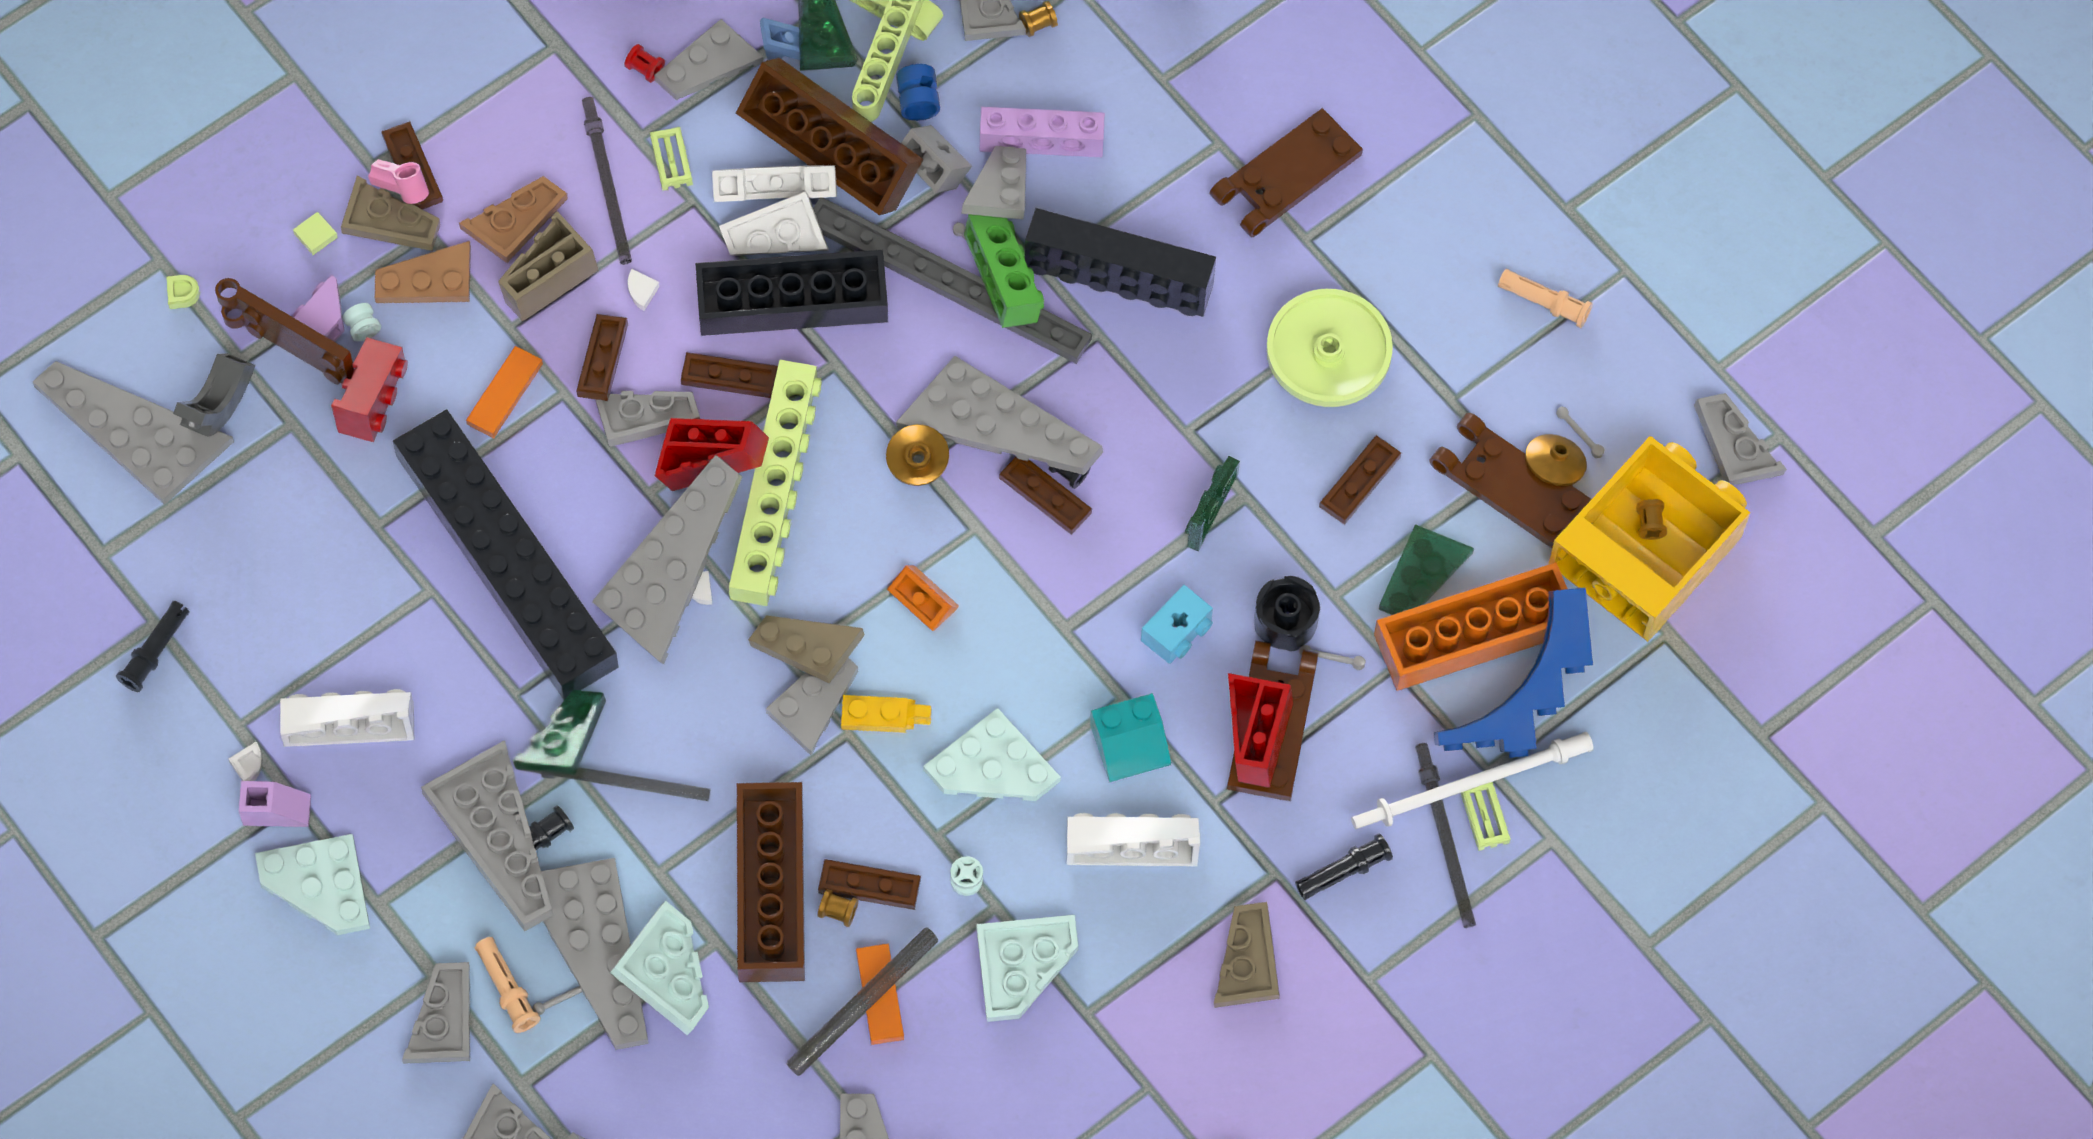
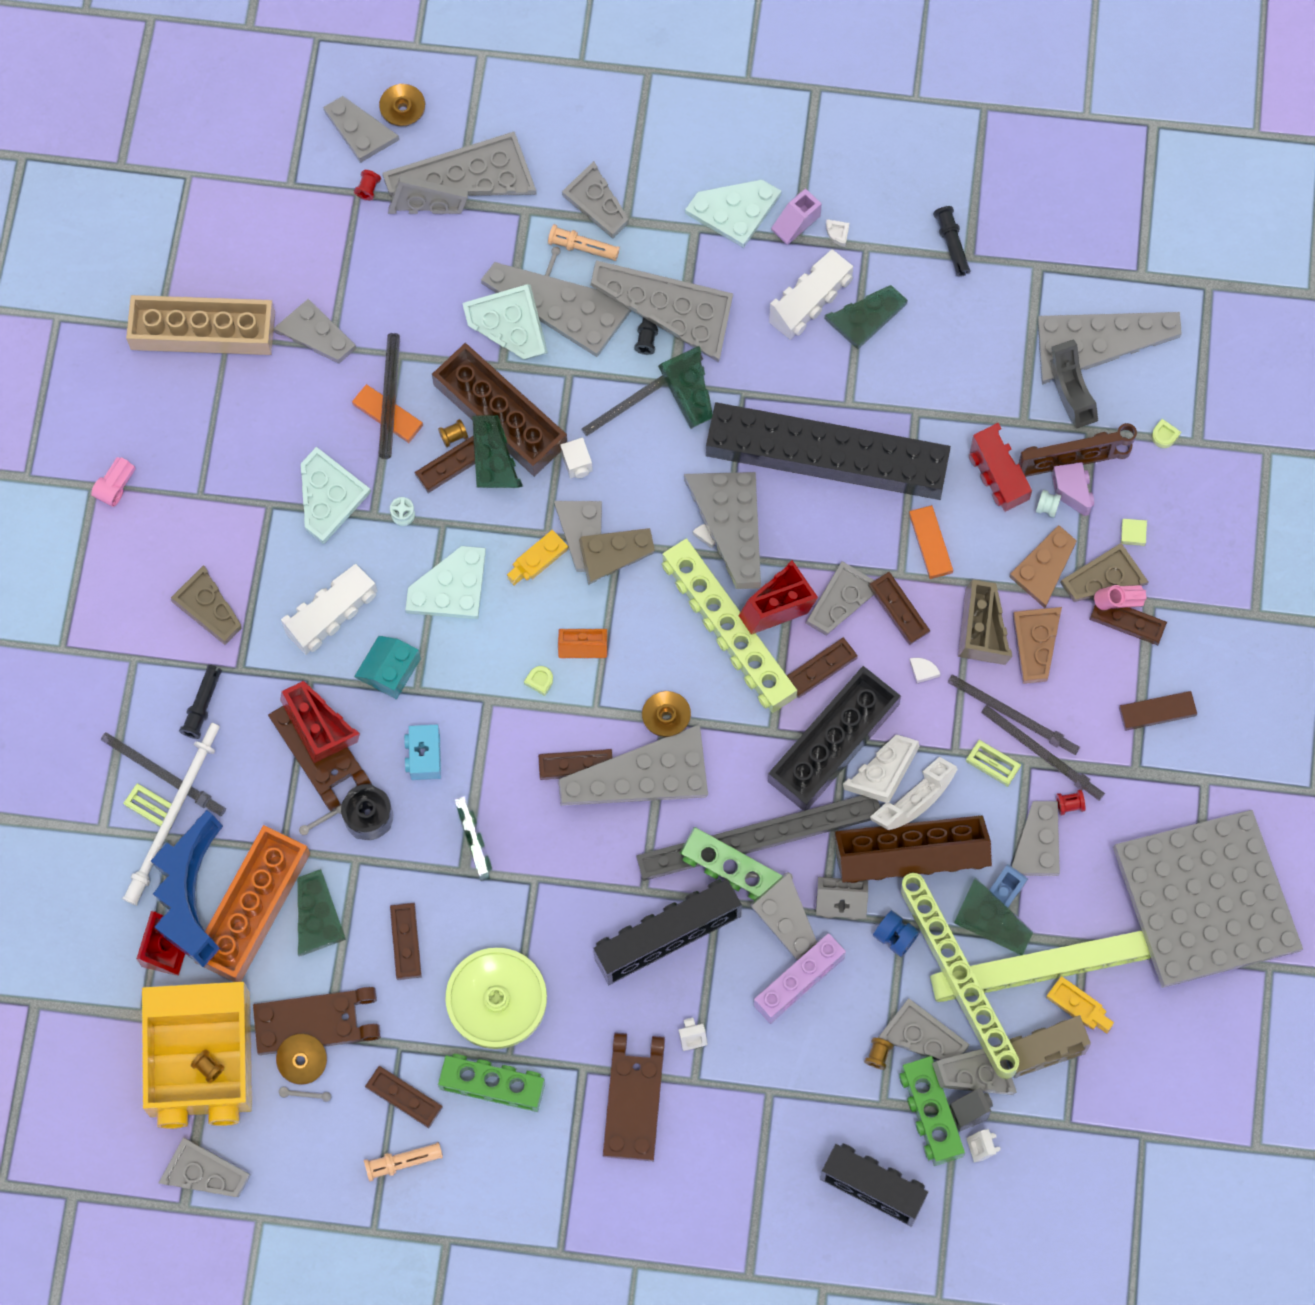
camera: 140 degrees right, 5 degrees up
none -> red slope [136,911,185,976]
none -> reddish brown tile [365,1066,443,1129]
none -> bright green brick [438,1054,545,1112]
none -> clear green wing [472,415,523,488]
none -> yellowish green tile [524,666,553,696]
none -> white brick [560,437,593,479]
none -> white tile [679,1018,708,1051]
none -> clear green wing [824,285,908,349]
none -> clear smoke bar [981,705,1105,801]
none -> reddish brown tile [1119,691,1197,731]

